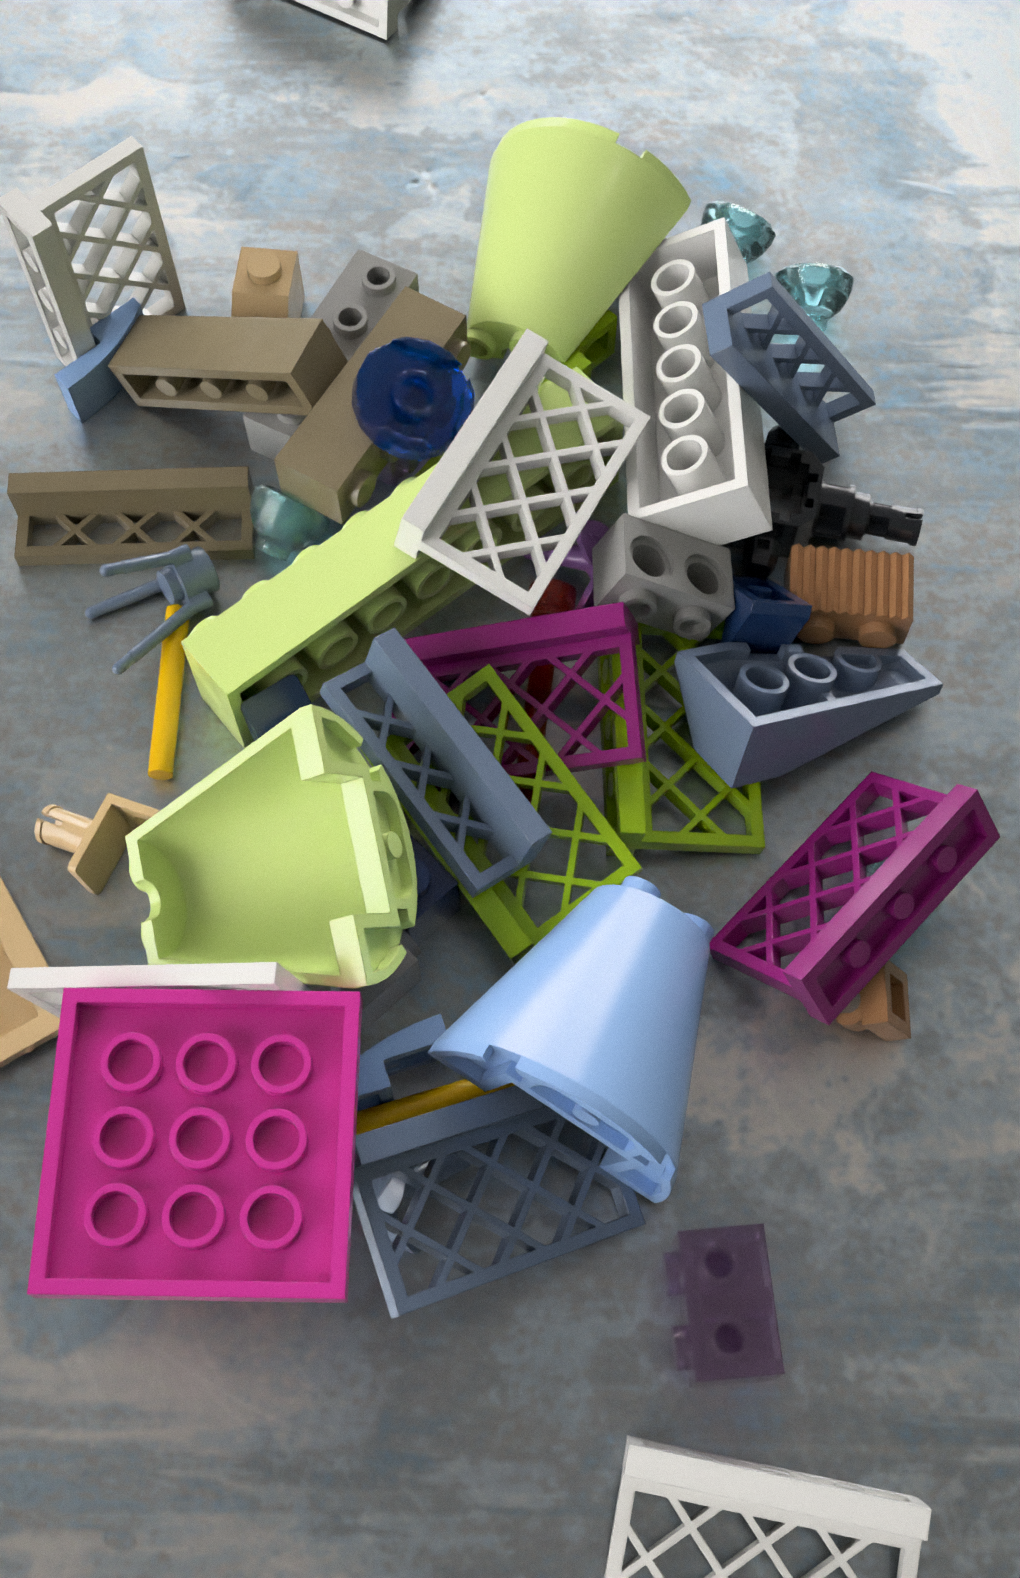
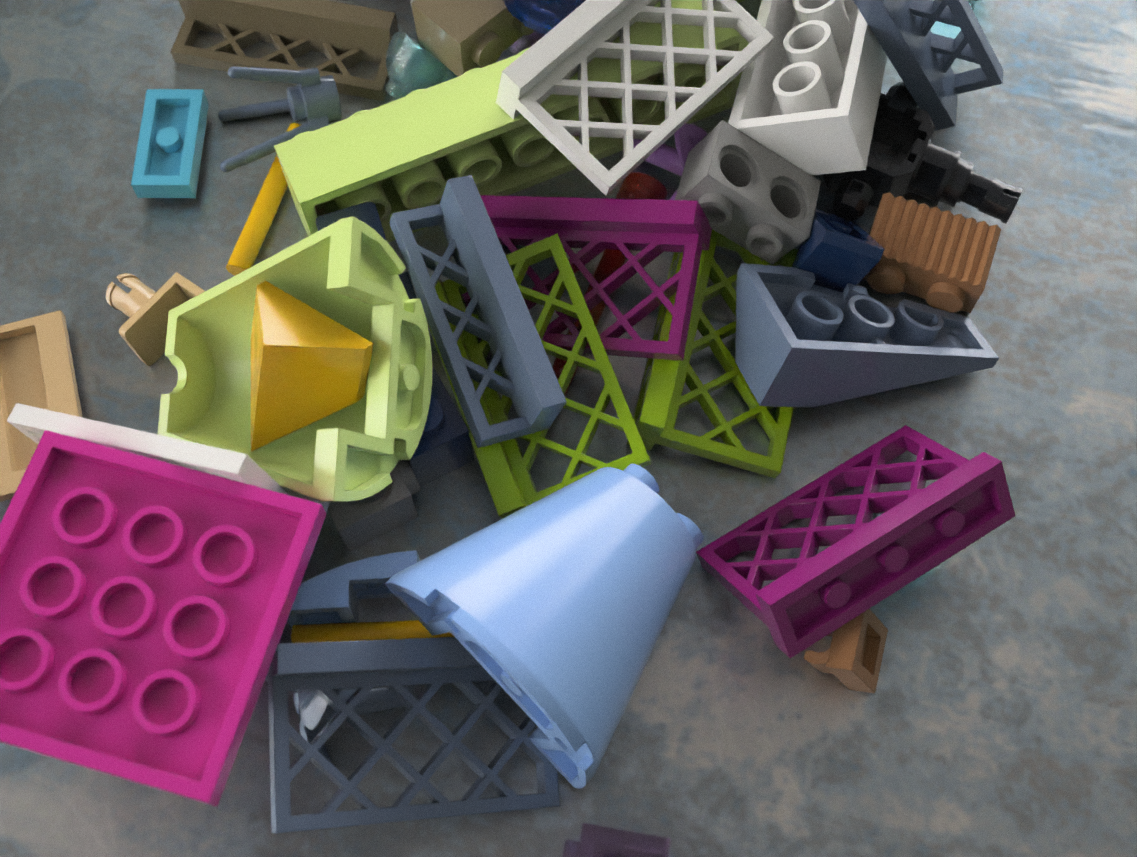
camera: 15 degrees right, 0 degrees up
none -> medium azure plate [131,89,209,198]
none -> yellow slope [251,281,374,452]

